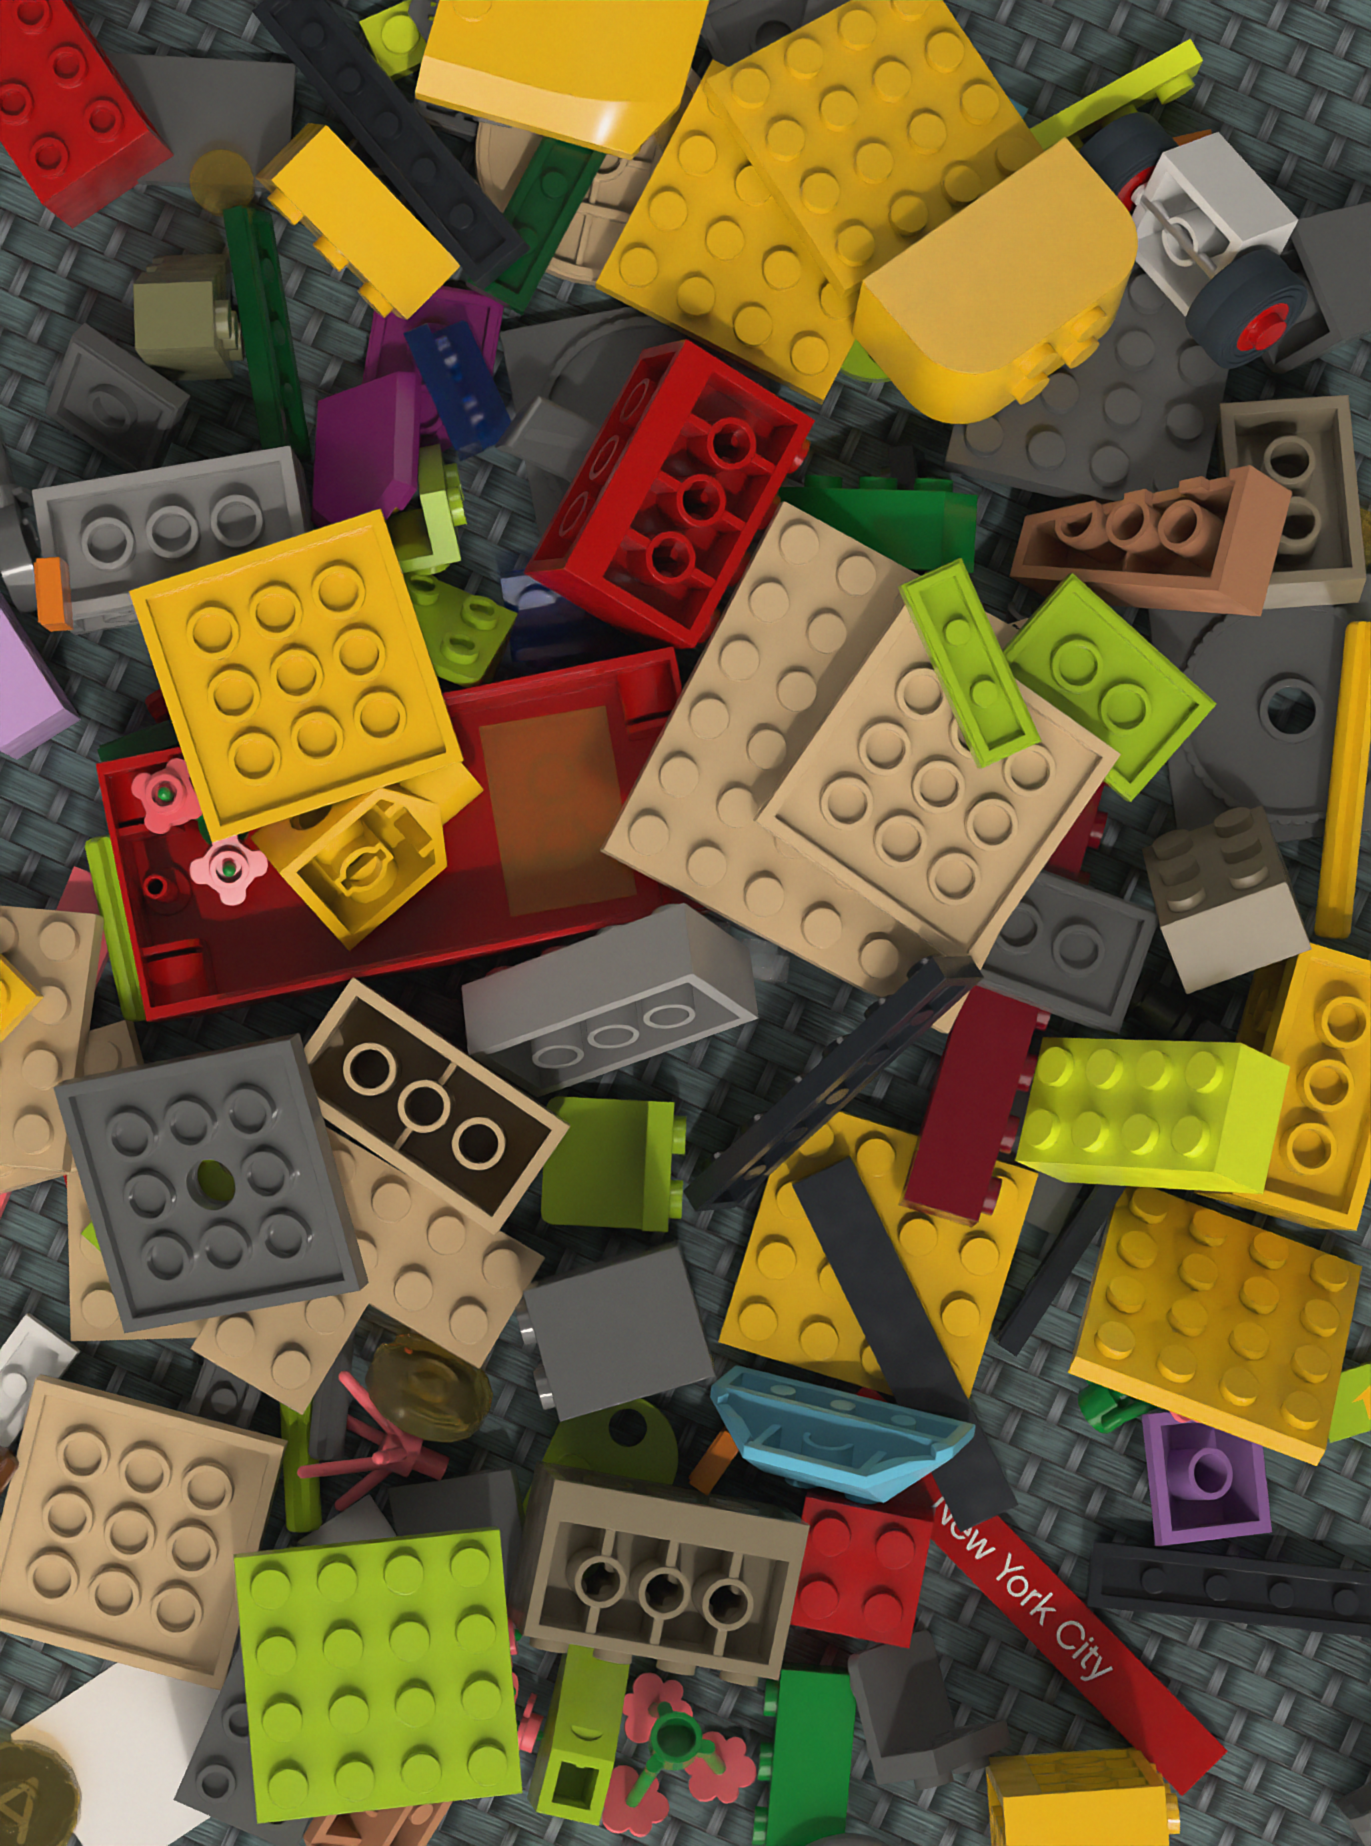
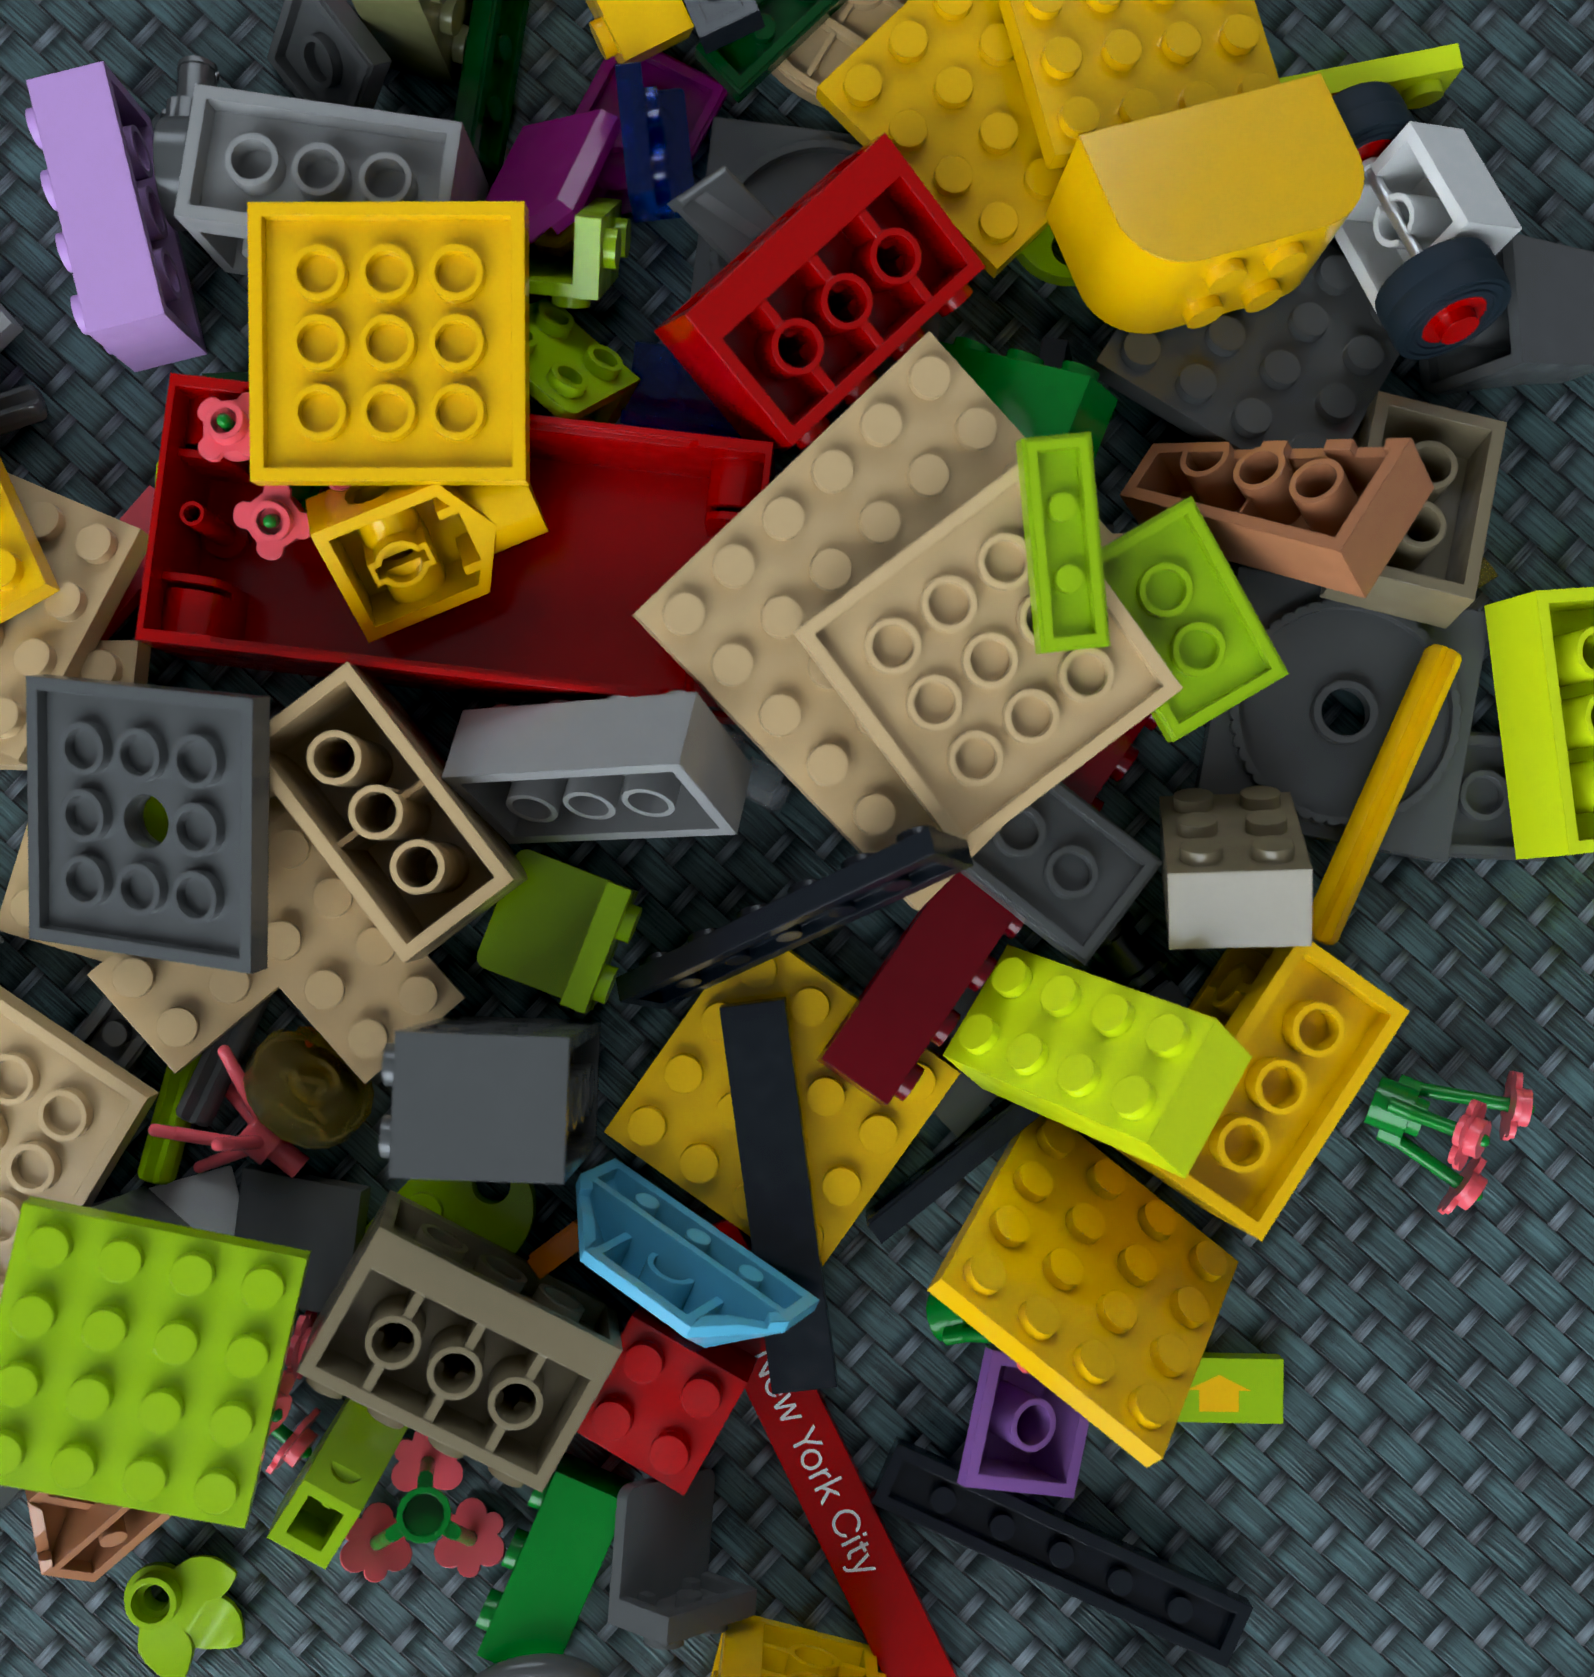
camera: 20 degrees right, 0 degrees up
orange tile [34,557,74,632] -> none
clear yellow tile [479,706,638,917] -> none

